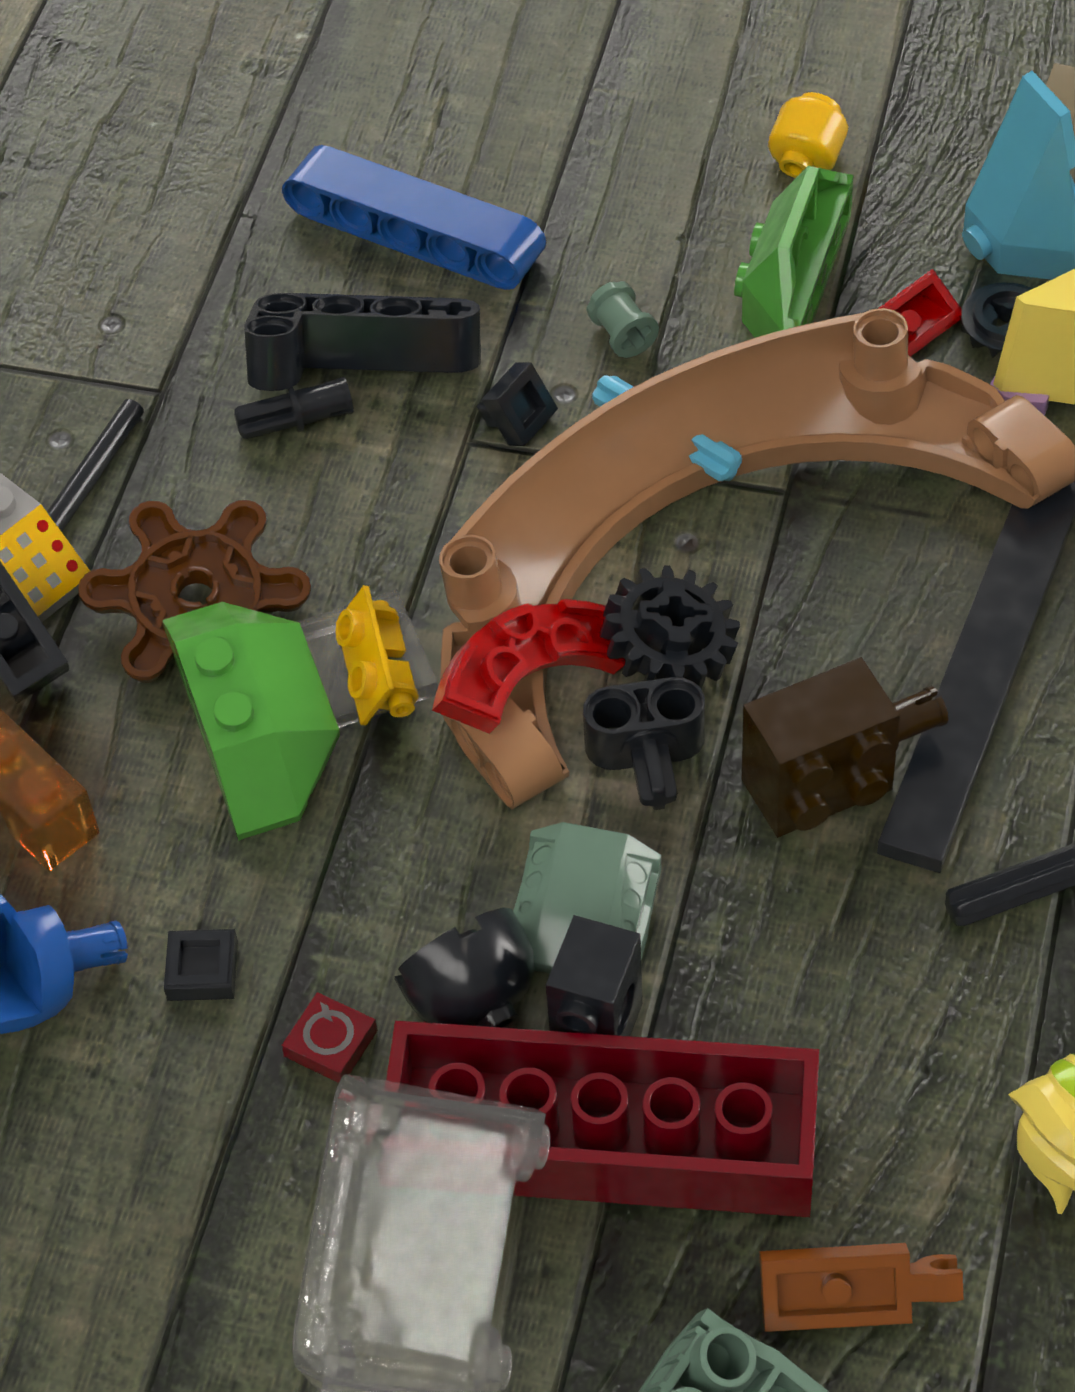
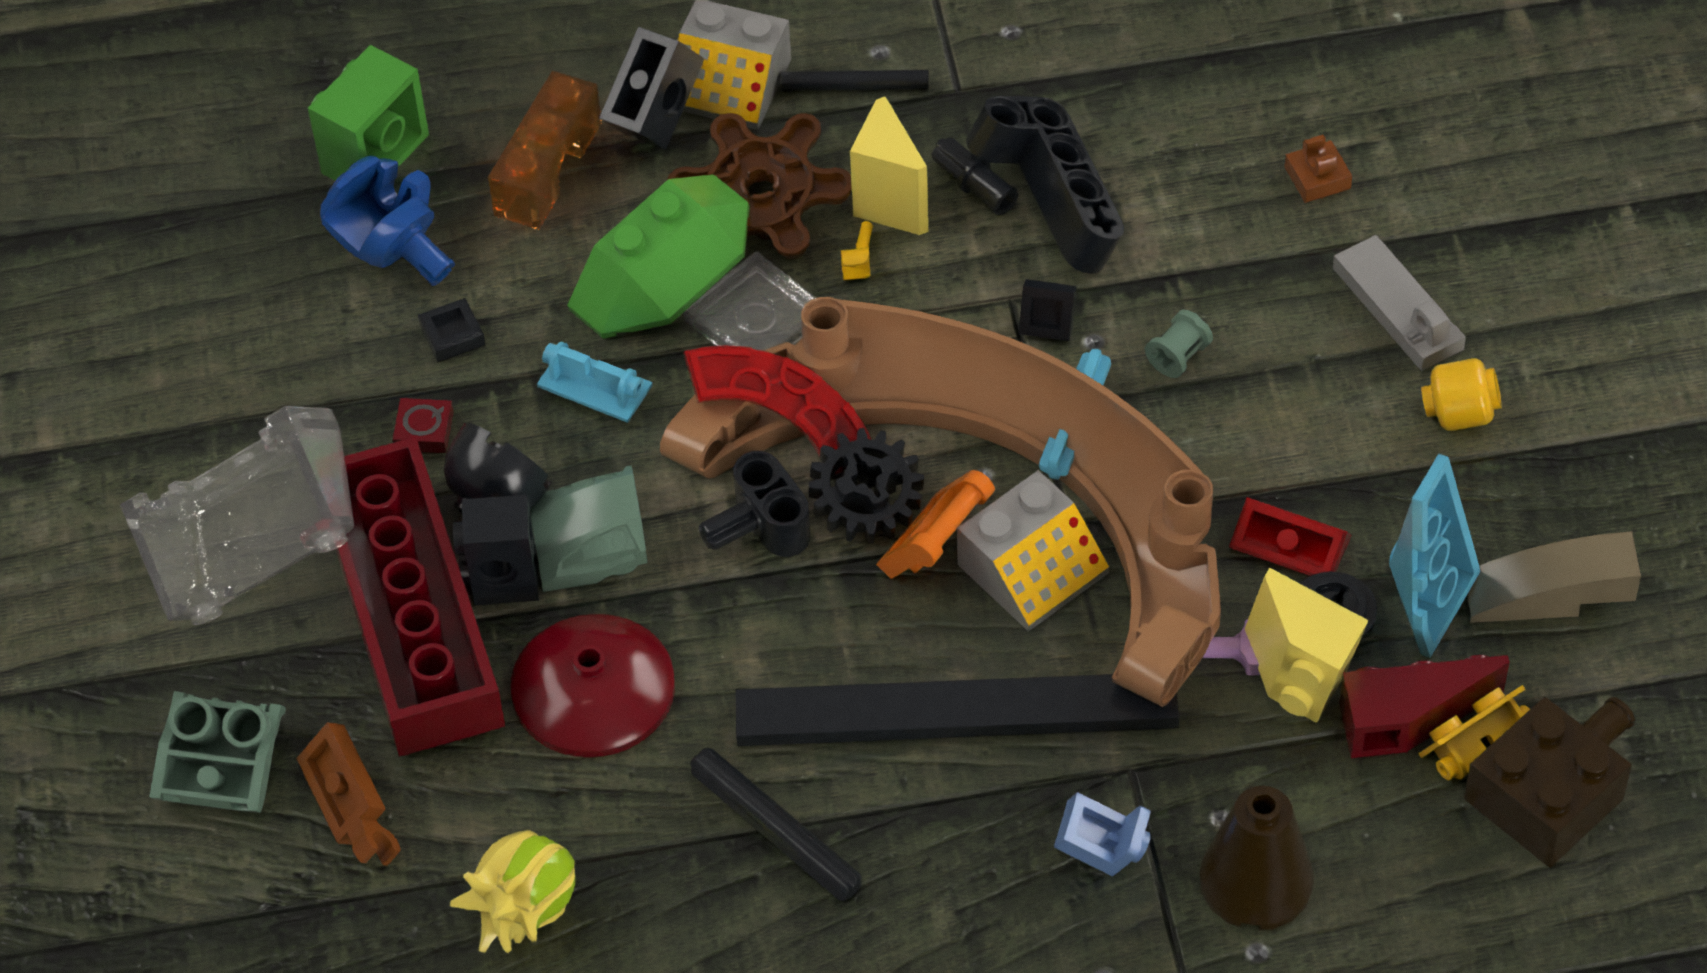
camera: 65 degrees right, 0 degrees up
blue beam [282,145,546,290] -> none
yellow hinge [335,585,419,726] -> none
bright green wedge [734,166,853,338] -> none
dark brown brick [741,657,949,838] -> none
none -> dark red dish [511,614,675,757]
none -> medium azure hinge [537,342,653,423]
none -> yellow hand [841,221,873,281]
none -> light yellow slope [850,96,929,235]
none -> orange plate [876,470,995,579]
none -> slope [957,470,1109,632]
none -> dark orange tile [1284,135,1352,203]
none -> light grey hinge [1333,235,1466,371]

